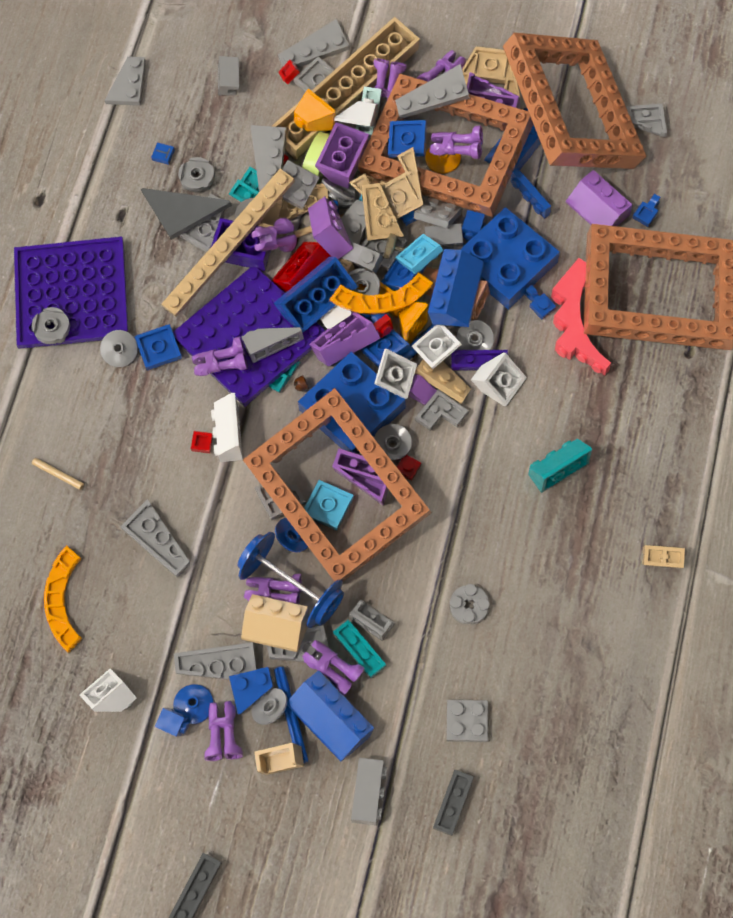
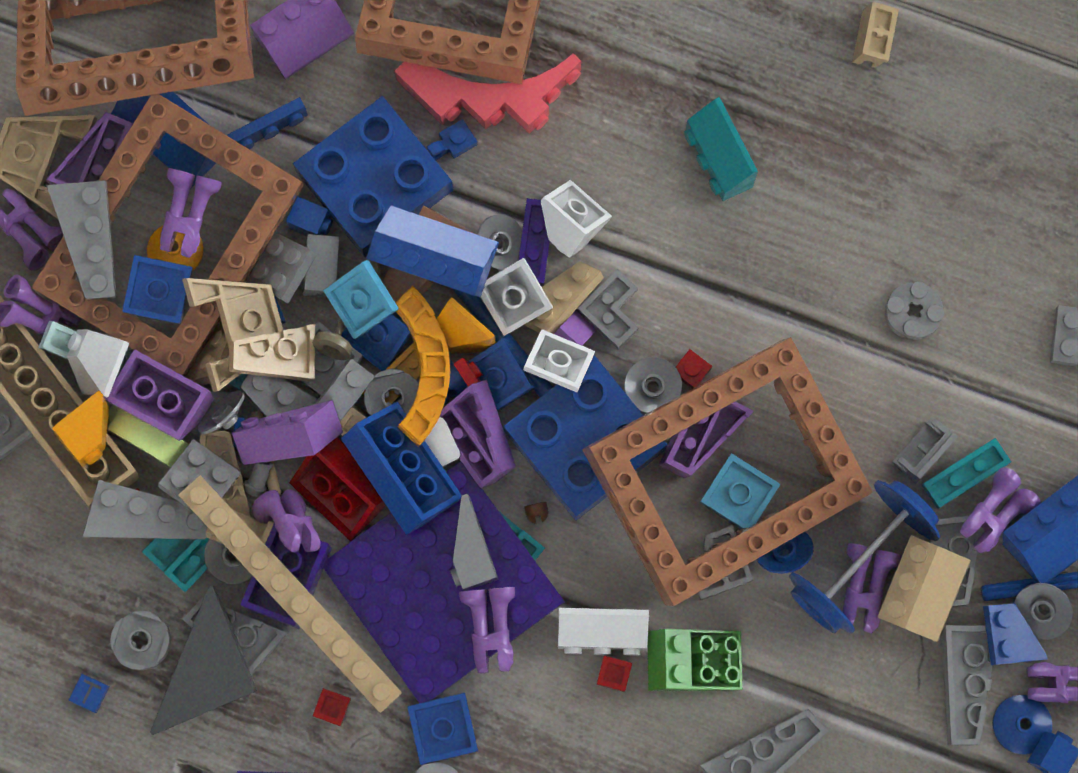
camera: 85 degrees left, 10 degrees up
none -> light grey pin [244,461,273,497]
none -> red plate [312,688,351,727]
none -> bright green slope [647,629,743,691]

